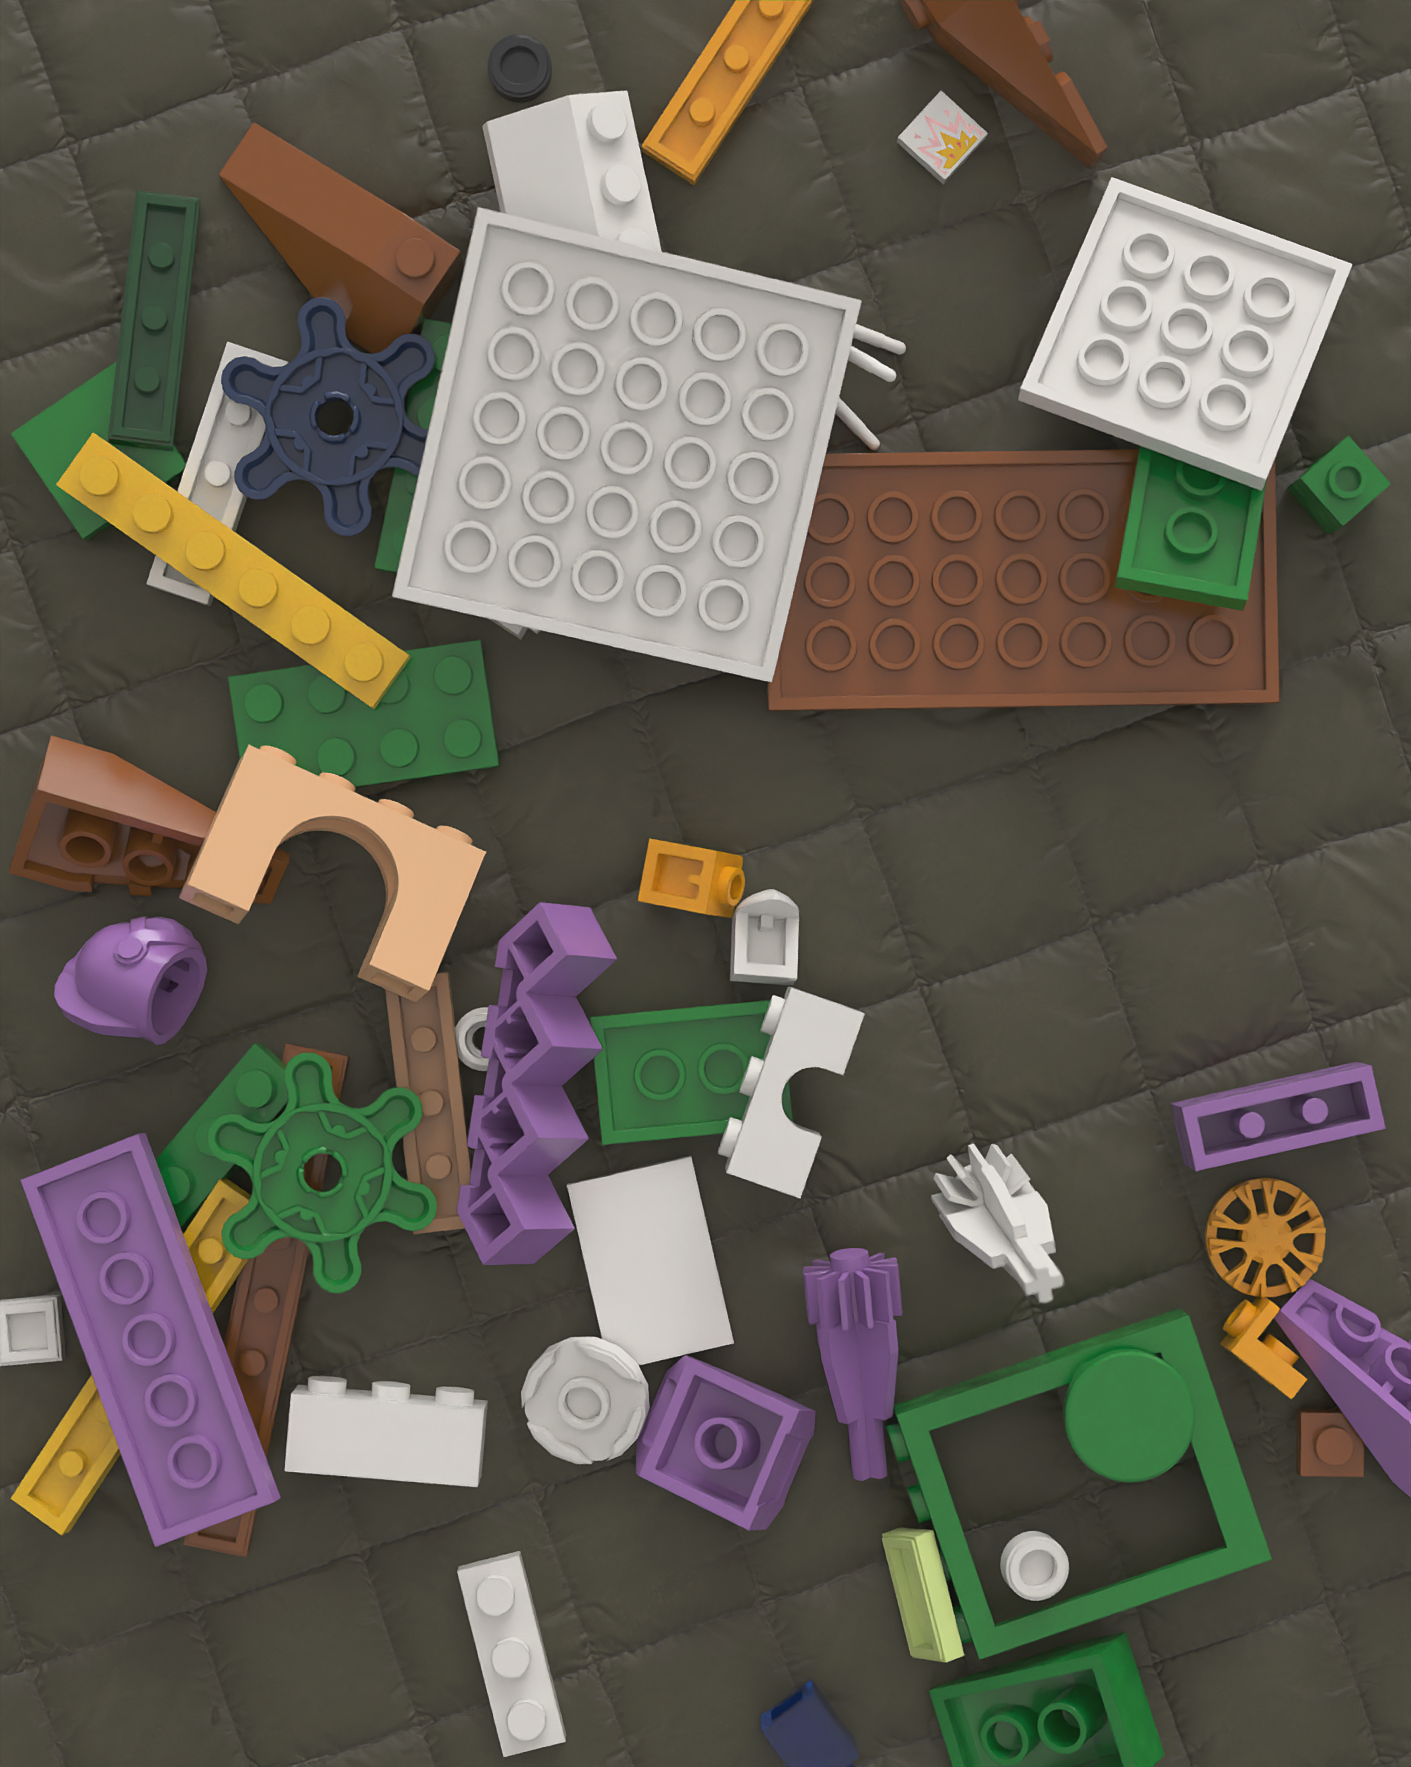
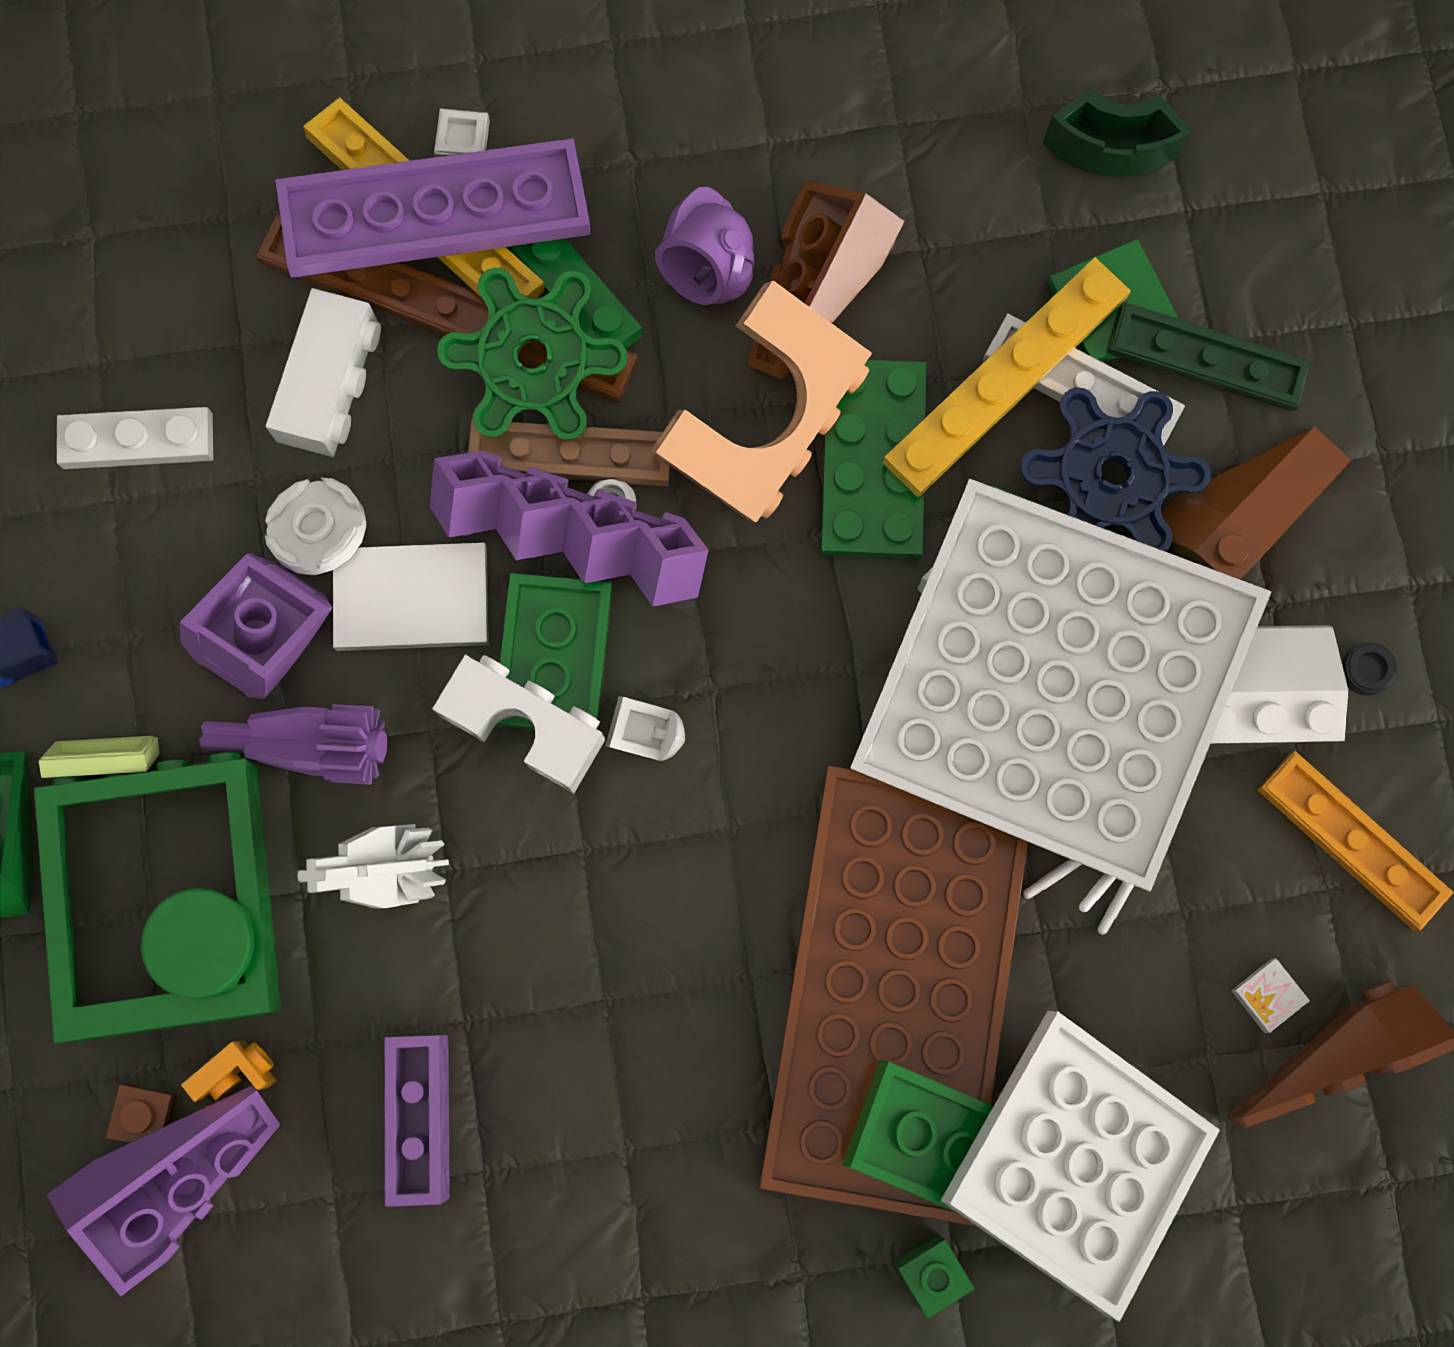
camera: 100 degrees right, 10 degrees down
light orange bracket [638,838,745,918] -> none
white tile [1000,1531,1069,1601] -> none
light orange wheel [1205,1177,1326,1298] -> none

